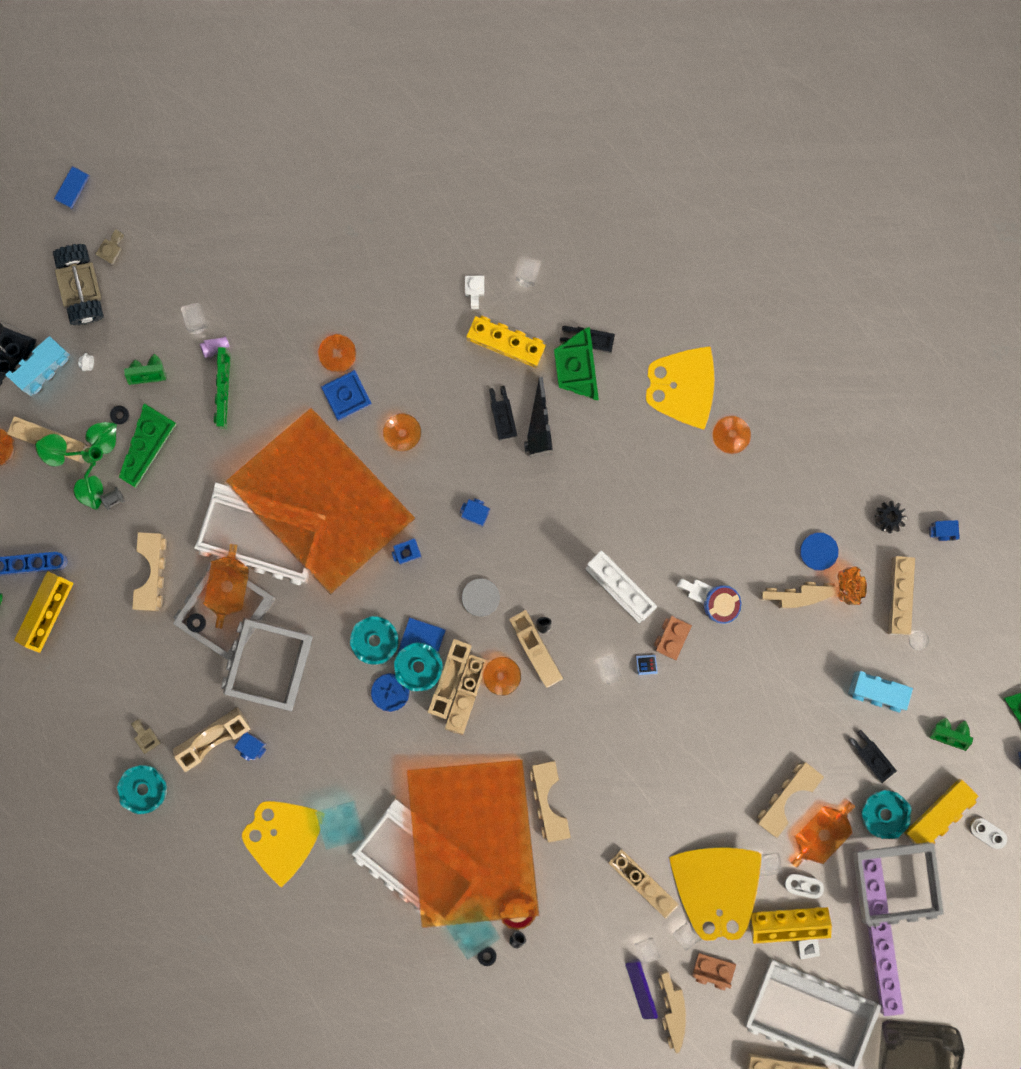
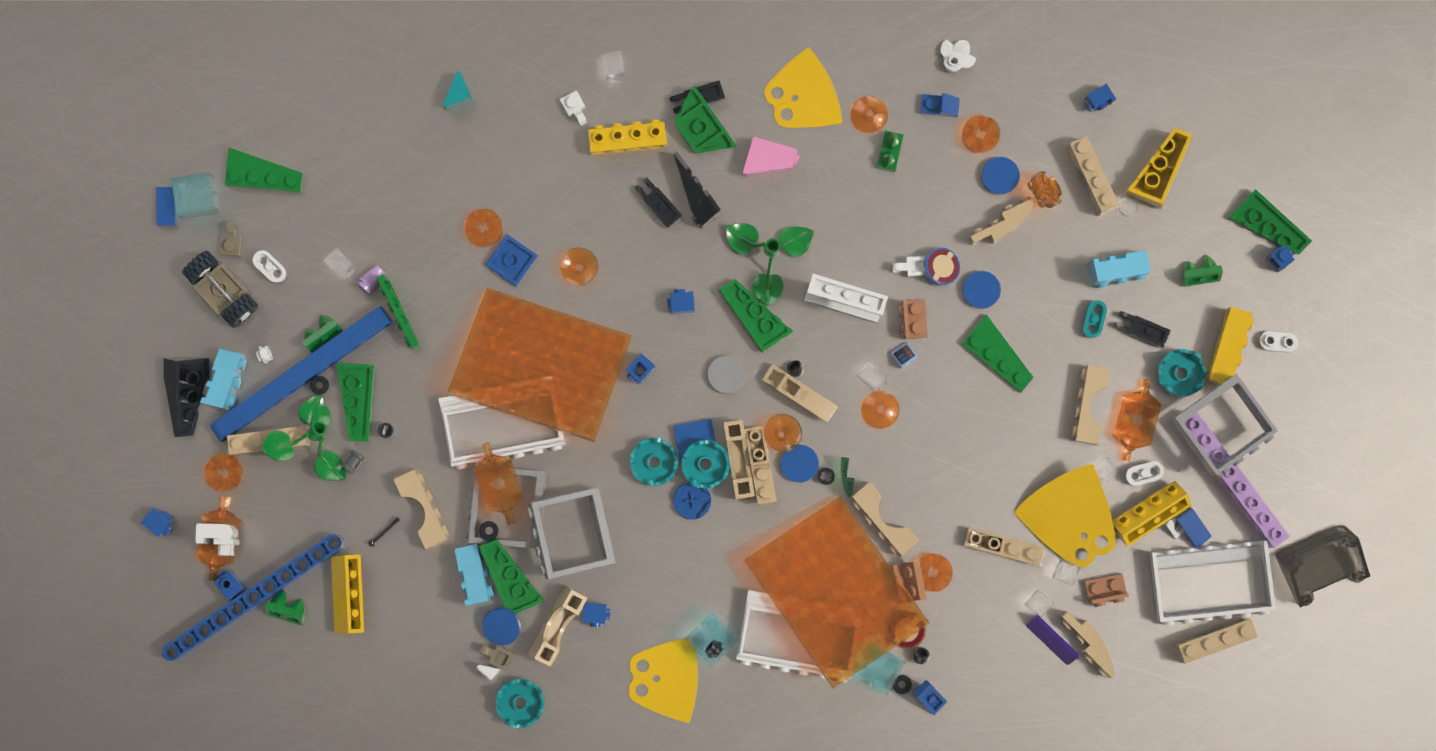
camera: 30 degrees left, 0 degrees up
black gear [874,501,908,534] -> none
none -> clear light blue piece [171,172,219,219]
none -> blue beam [210,306,393,442]
none -> green wing [225,148,304,193]
none -> white plate [253,250,287,283]
none -> black hinge [368,517,400,547]
none -> black hinge [377,423,393,438]
none -> teal slope [443,71,473,110]
none -> medium azure wedge [455,544,494,606]
none -> white slope [477,665,501,680]
none -> green wing [479,538,544,614]
none -> blue tile [482,607,521,646]
none -> black plate [705,640,723,659]
none -> green wing [719,279,794,353]
none -> green plant [726,223,814,306]
none -> bright pink slope [743,137,800,177]
none -> blue tile [780,444,819,483]
none -> black bush [818,468,835,485]
none -> clear green slope [840,457,854,498]
none -> clear orange dish [861,391,899,429]
none -> green tile [877,130,904,172]
none -> nougat bracket [891,560,927,603]
none -> blue slope [913,680,947,715]
none -> clear orange plate [918,553,953,592]
none -> blue slope [920,93,960,118]
none -> white plate [940,40,976,73]
none -> clear orange plate [962,115,1000,154]
none -> blue tile [962,271,1001,309]
none -> green wing [962,314,1034,393]
none -> teal plate [1082,300,1107,338]
none -> yellow wedge [1126,128,1193,209]
none -> blue tile [1175,507,1212,549]

